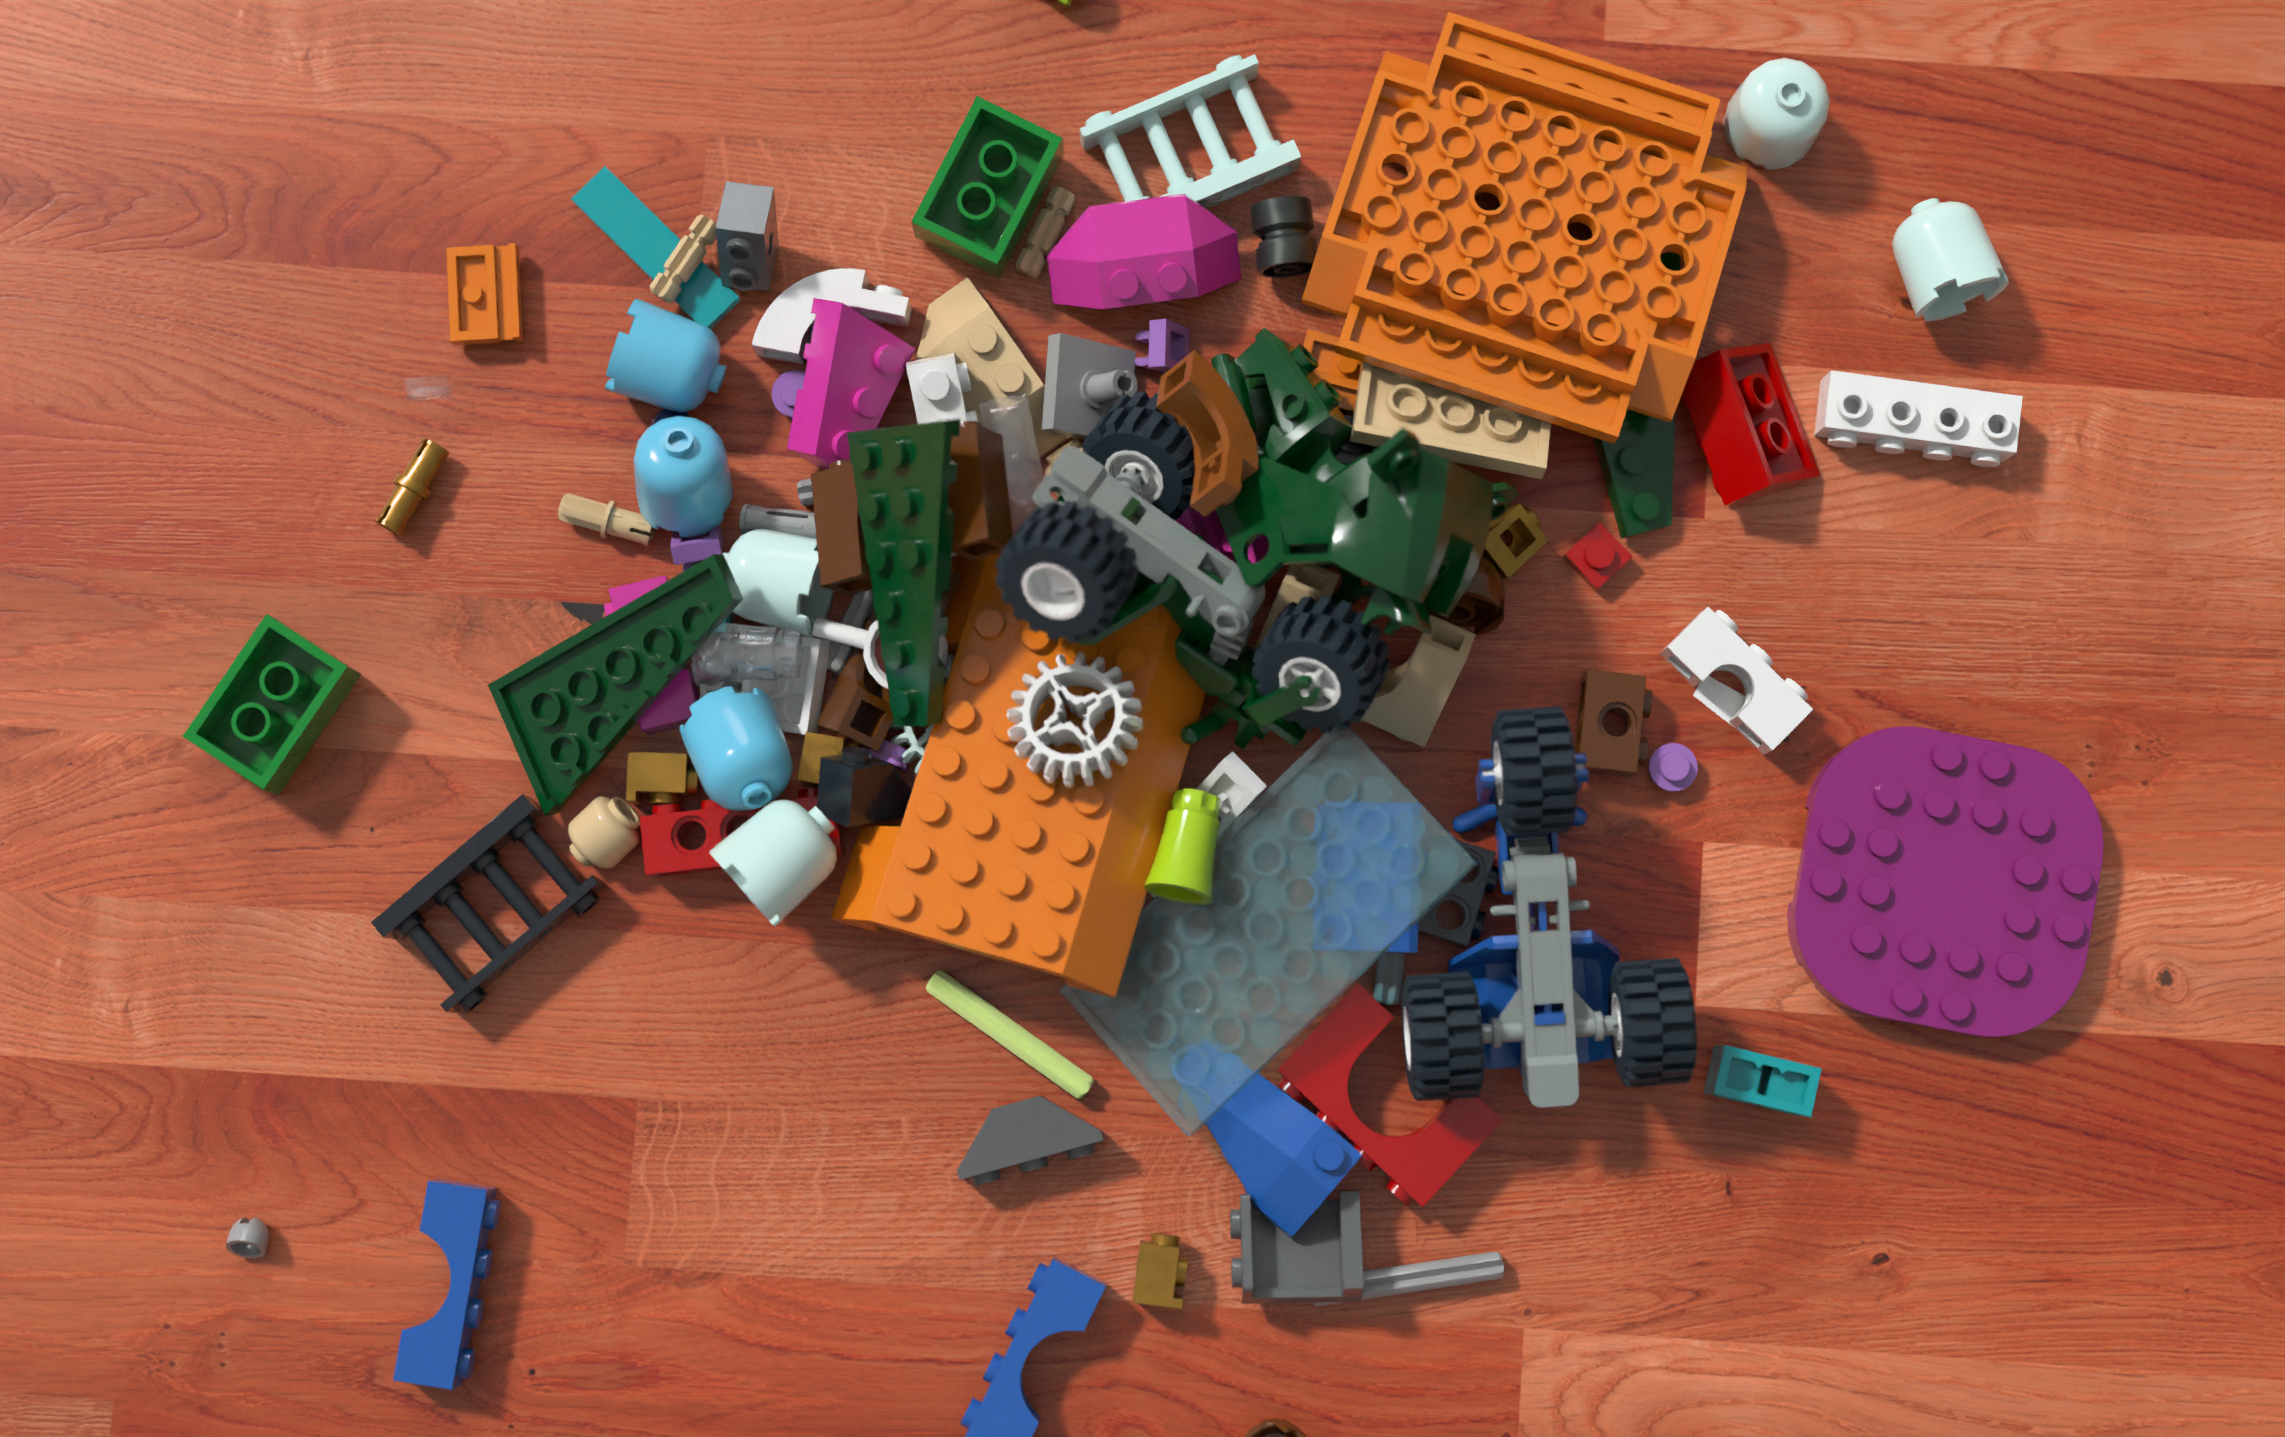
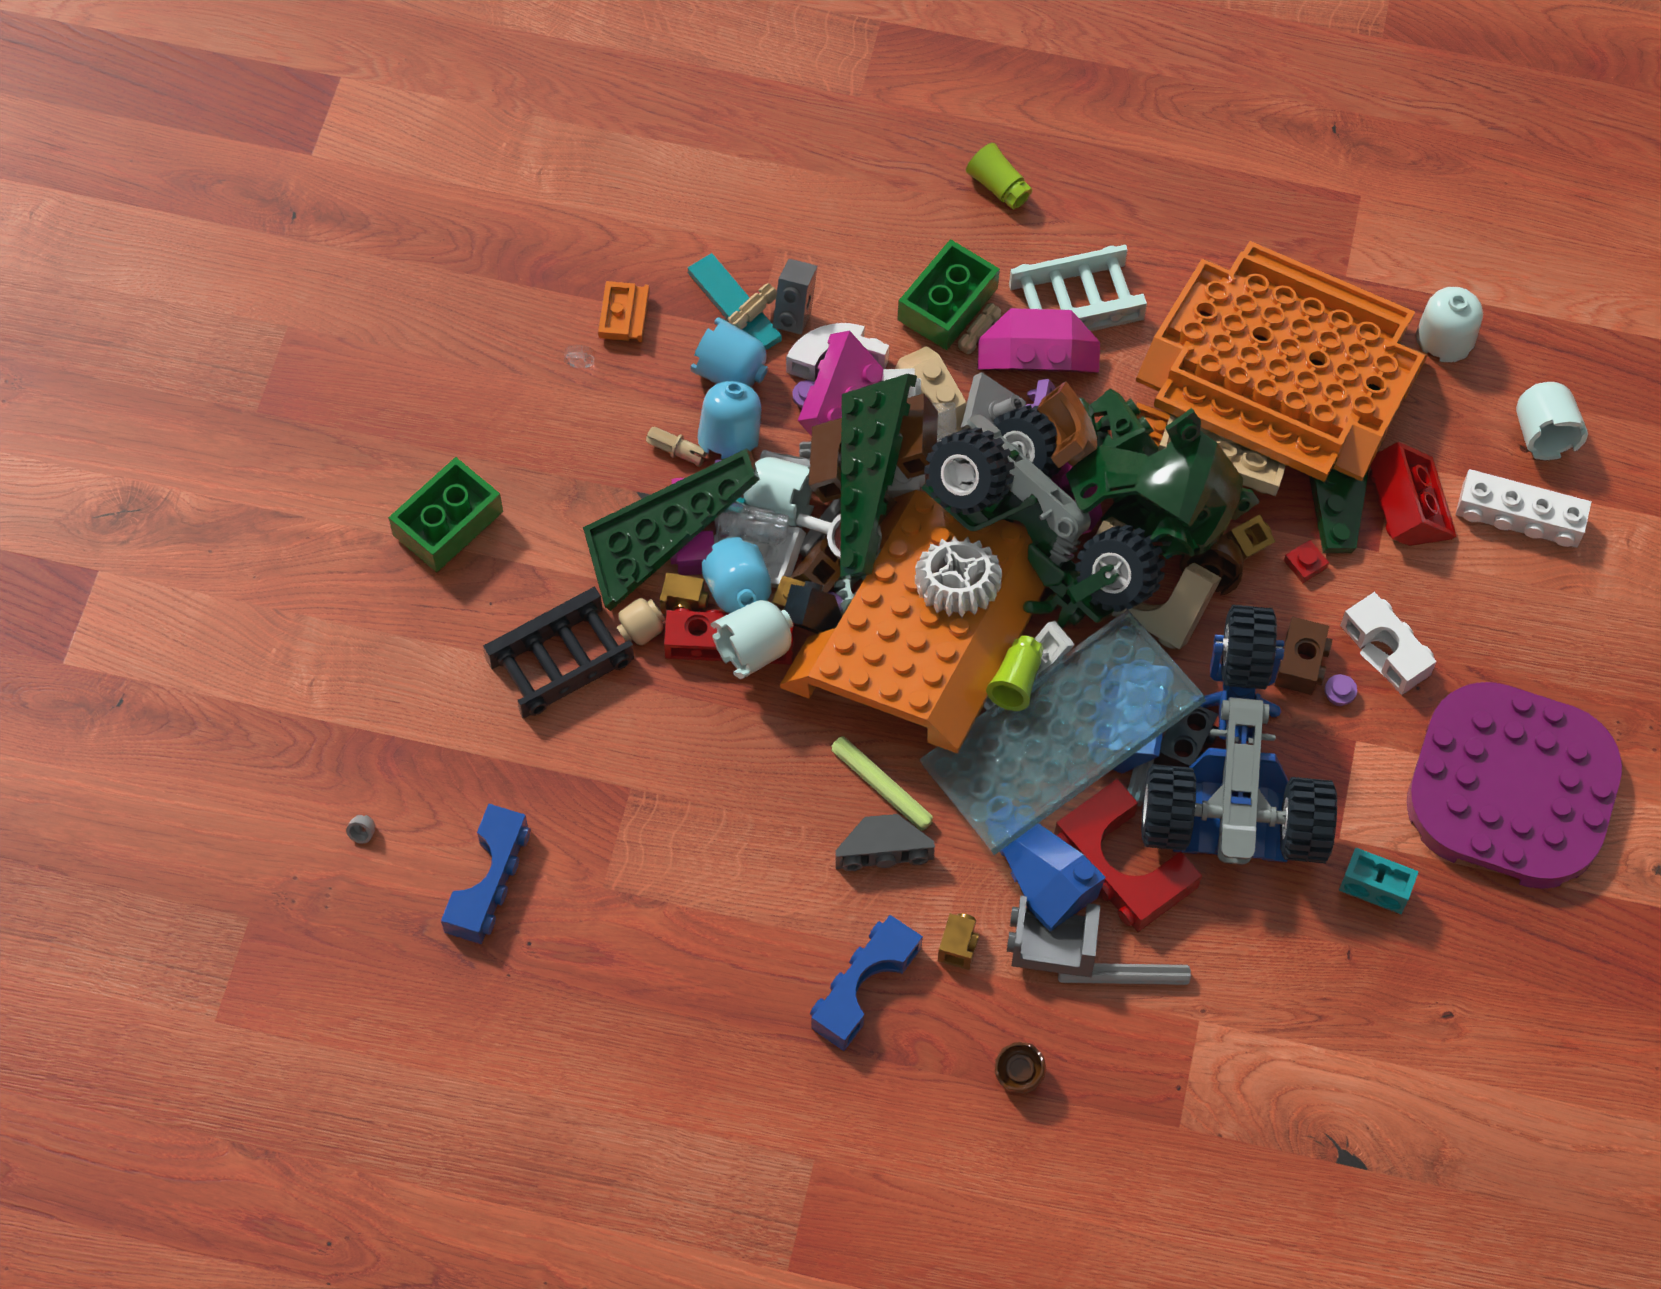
camera: 10 degrees right, 20 degrees down
pearl gold pin [375,438,450,537] -> none
pearl dark grey wheel [1250,196,1317,278] -> none

